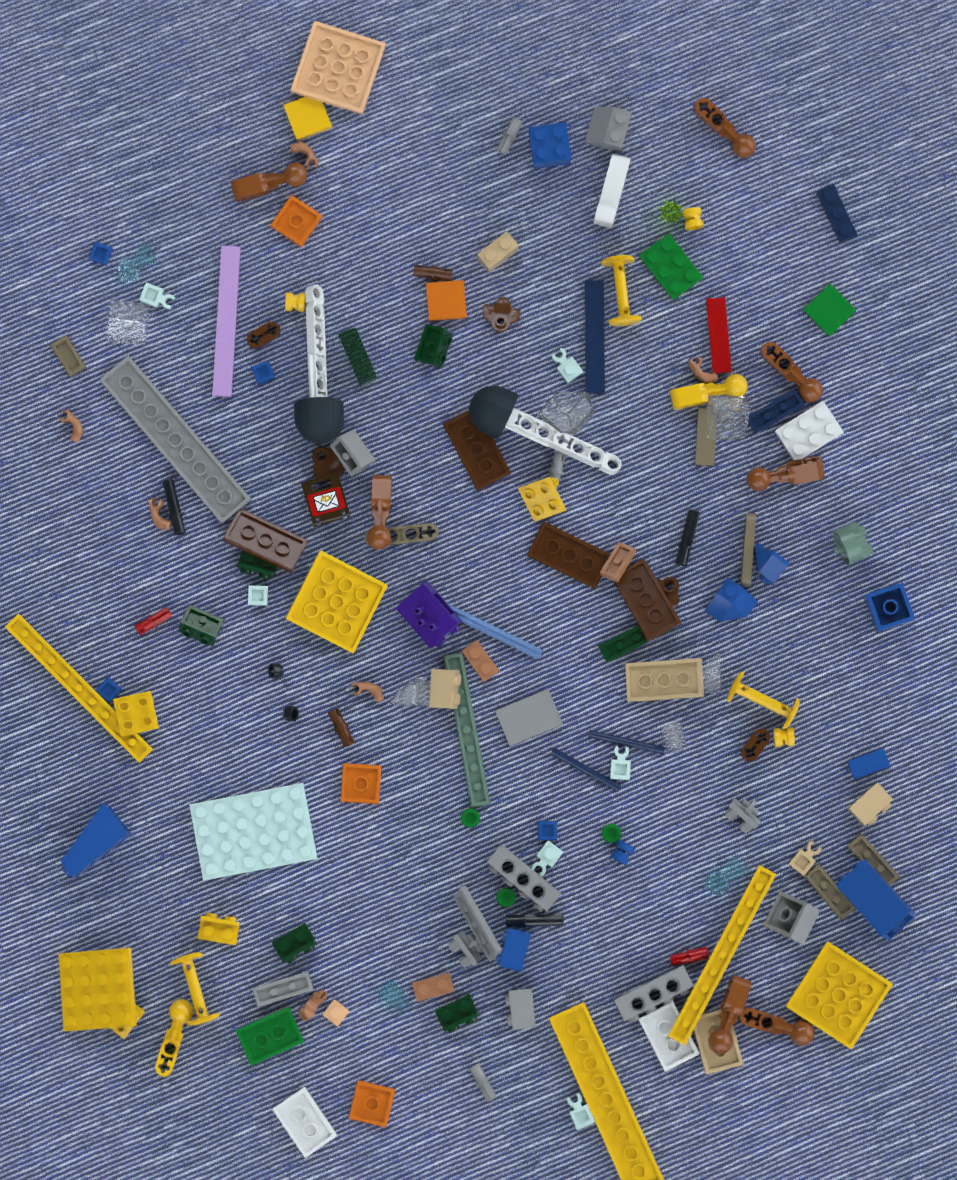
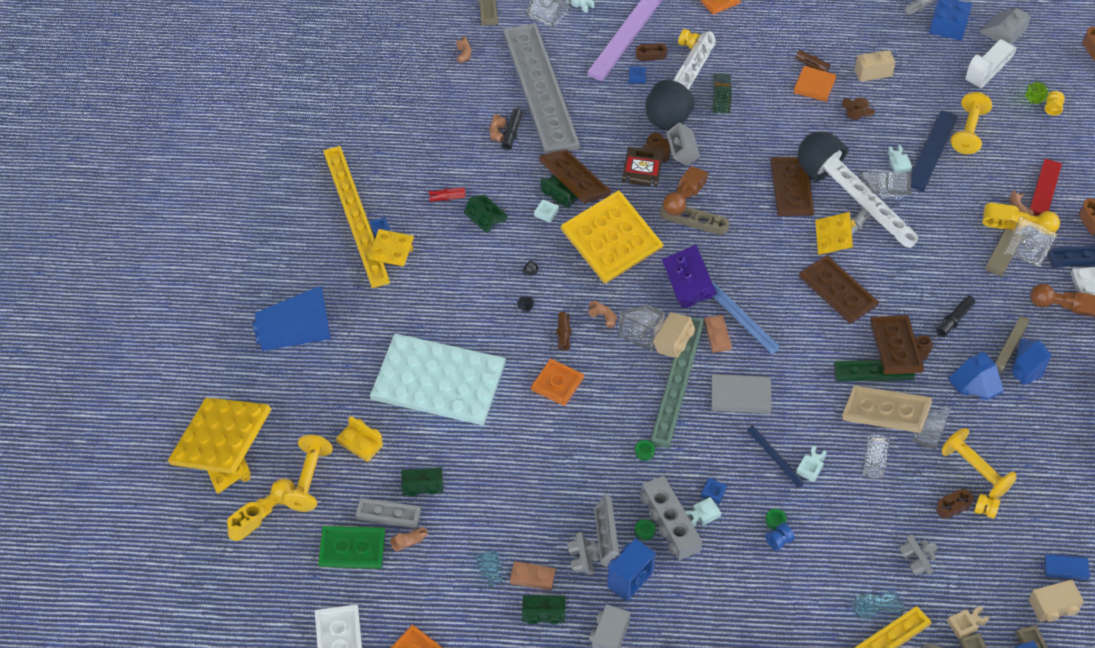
camera: 25 degrees right, 30 degrees down
light nougat plate [323,999,350,1027] -> none
dark green bracket [414,324,453,369] -> none
black axle [506,913,564,928] -> none
dark blue bar [588,730,665,754] -> none
nougat plate [600,542,636,583] -> none
green plate [639,233,704,301] -> none

